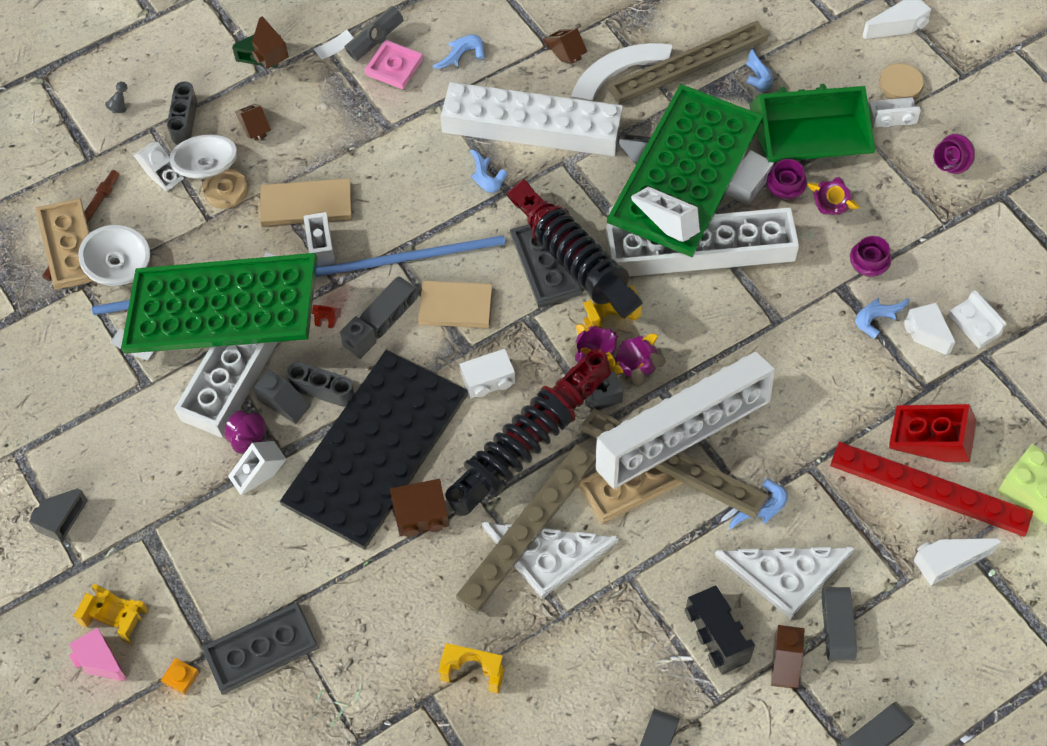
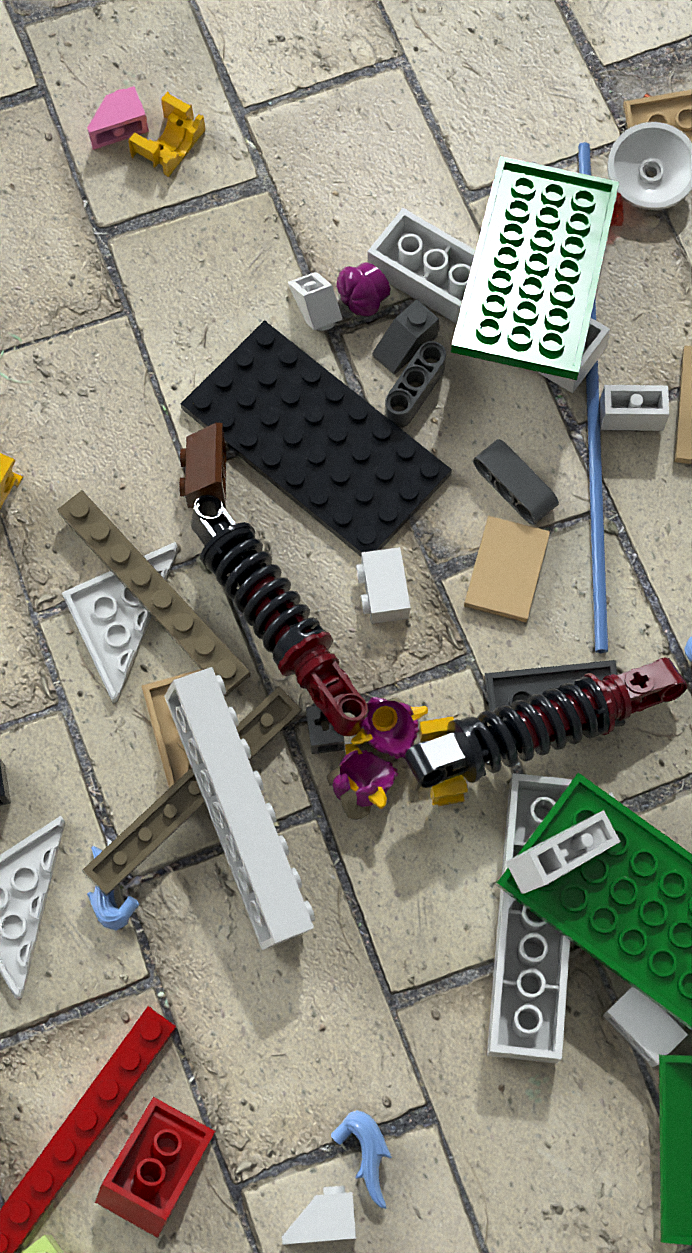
camera: 100 degrees right, 10 degrees up
dark grey slope [29,488,88,543] -> none
light orange plate [161,658,199,695] -> none
dark grey tile [201,602,319,695] -> none
clear red tile [312,305,341,328] -> none
dark grey brick [340,316,376,359] -> none
magenta piece [766,159,807,200] -> none
magenta hair [807,177,860,215] -> none
magenta piece [850,236,892,277] -> none

